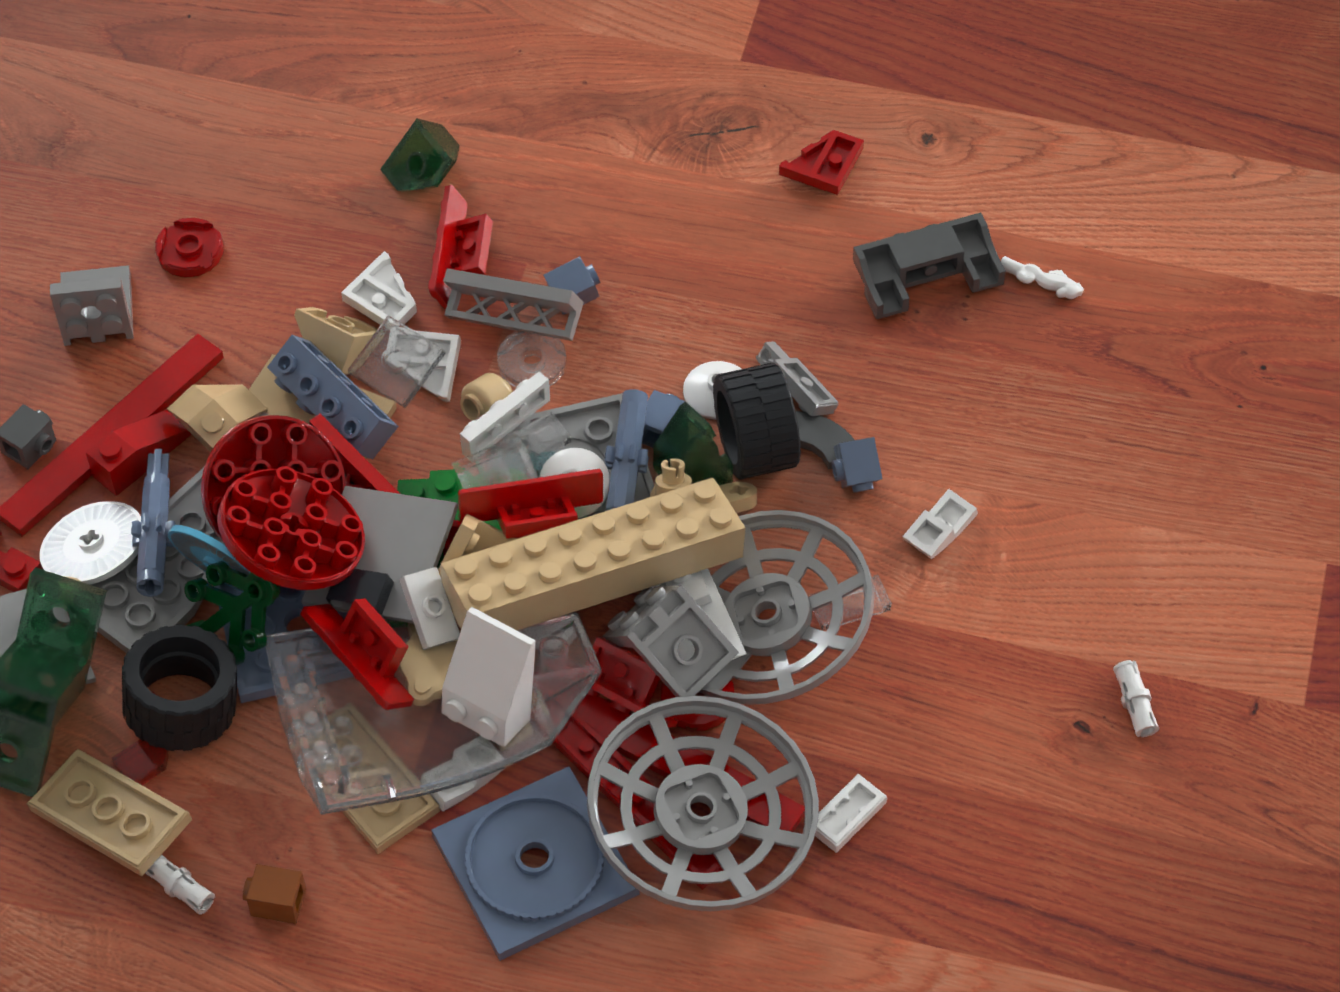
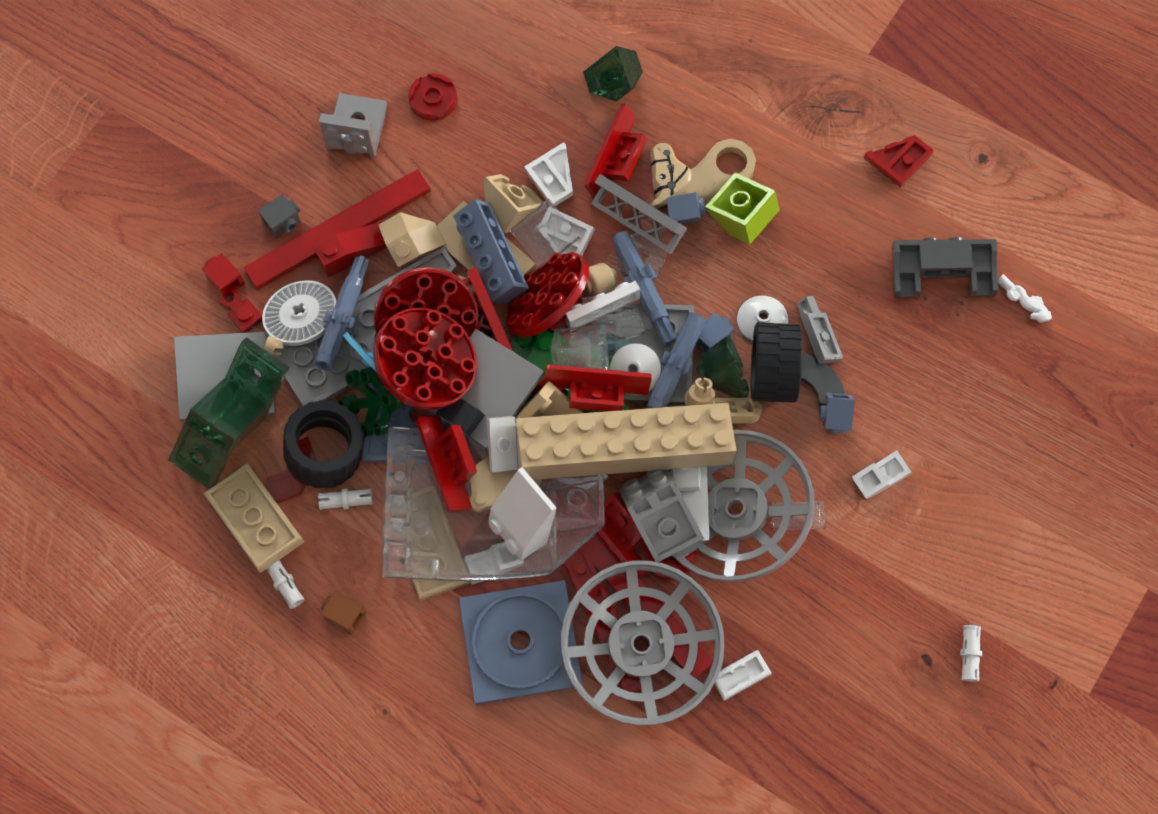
camera: 20 degrees right, 15 degrees up
none -> white pin [318,488,373,510]
none -> red bracket [506,252,590,343]
none -> sand blue piece [612,231,677,346]
none -> tan animal [650,139,756,209]
none -> lime slope [705,173,779,245]

